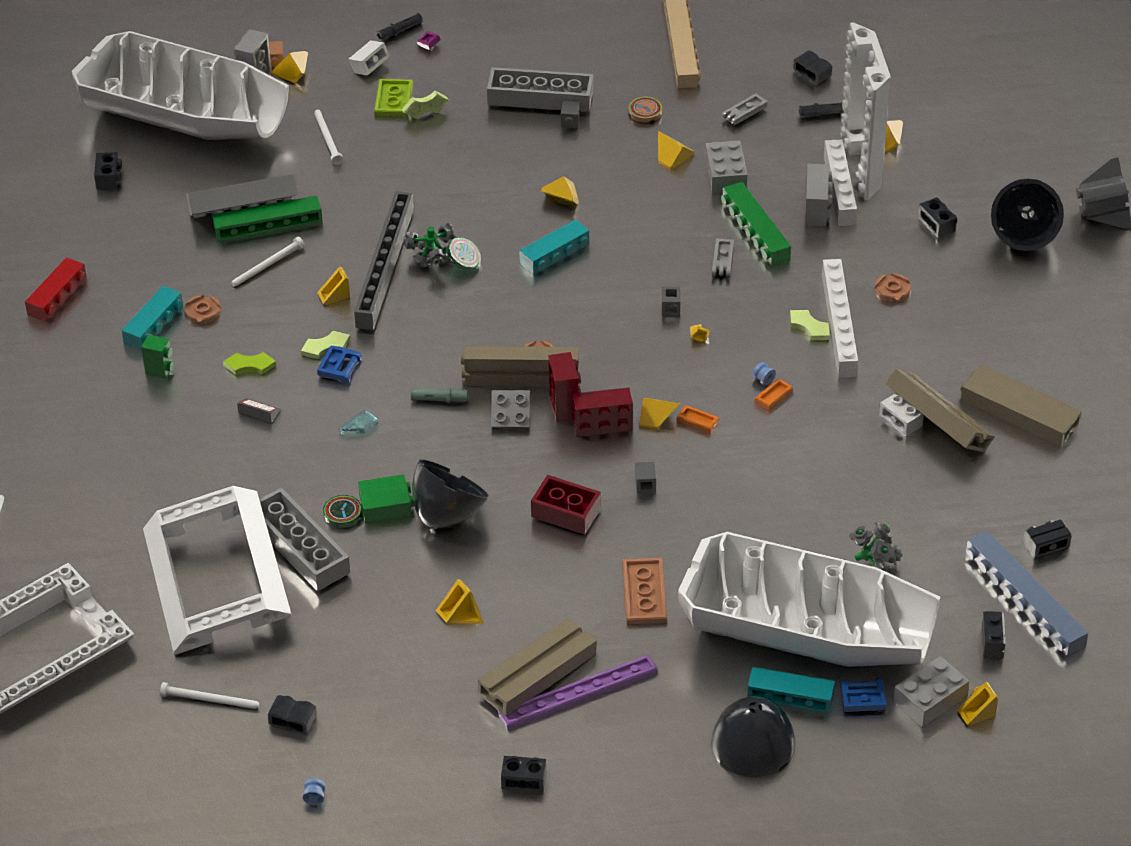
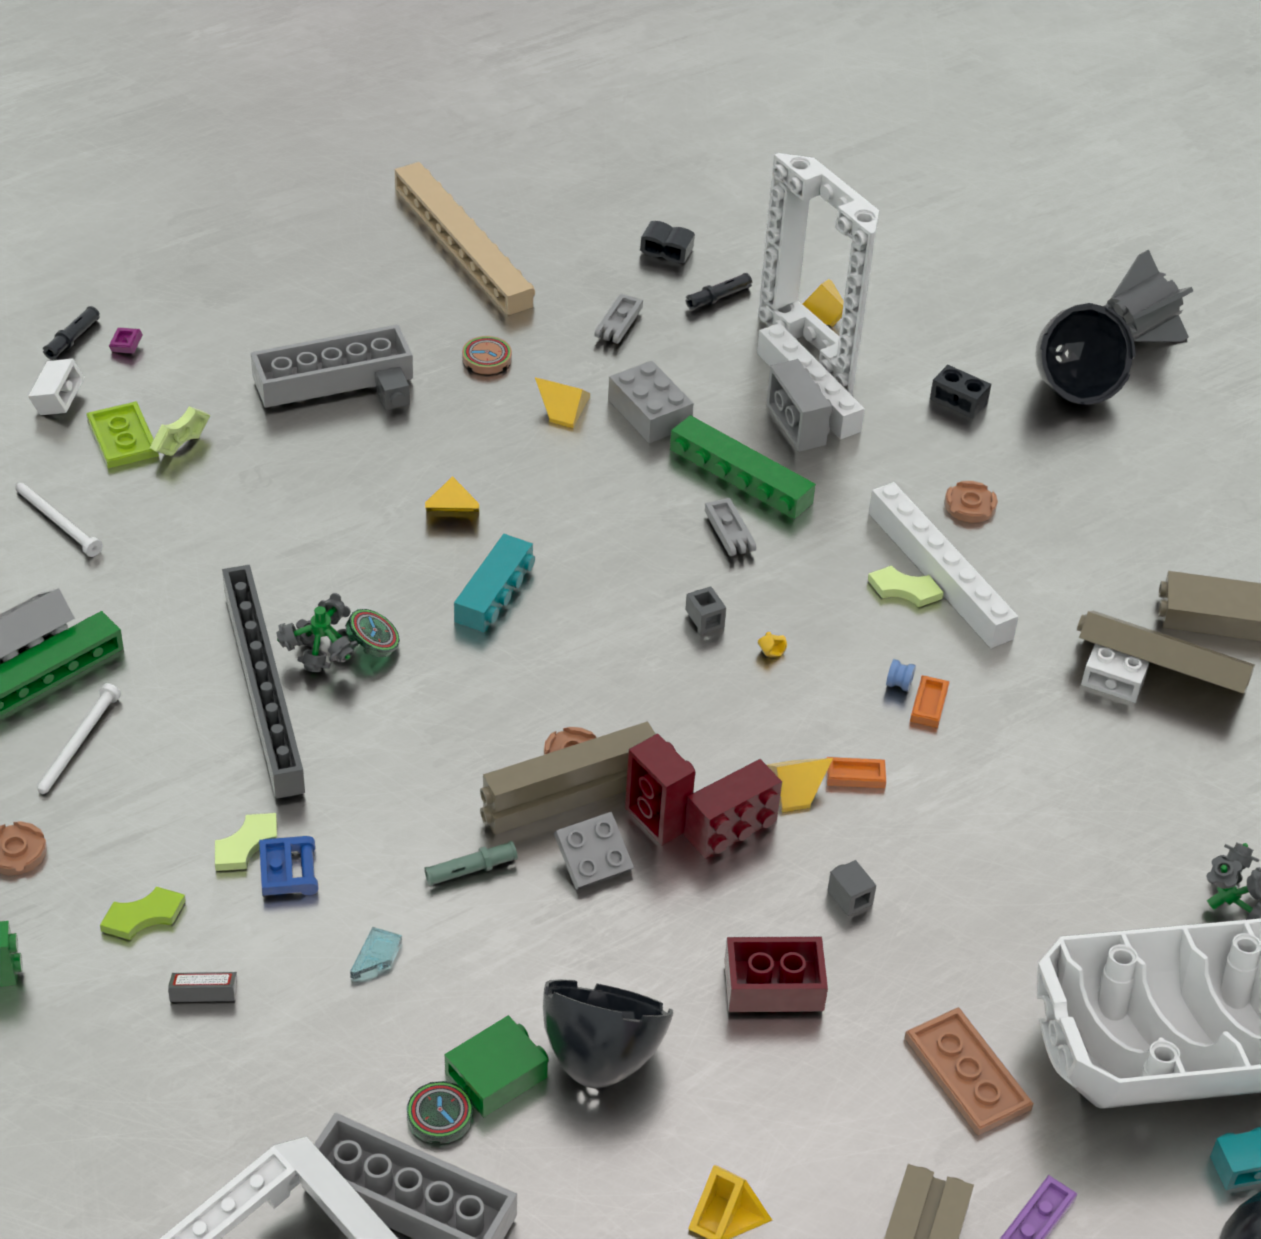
camera: 30 degrees left, 0 degrees up
yellow slope [317,266,350,305] -> none

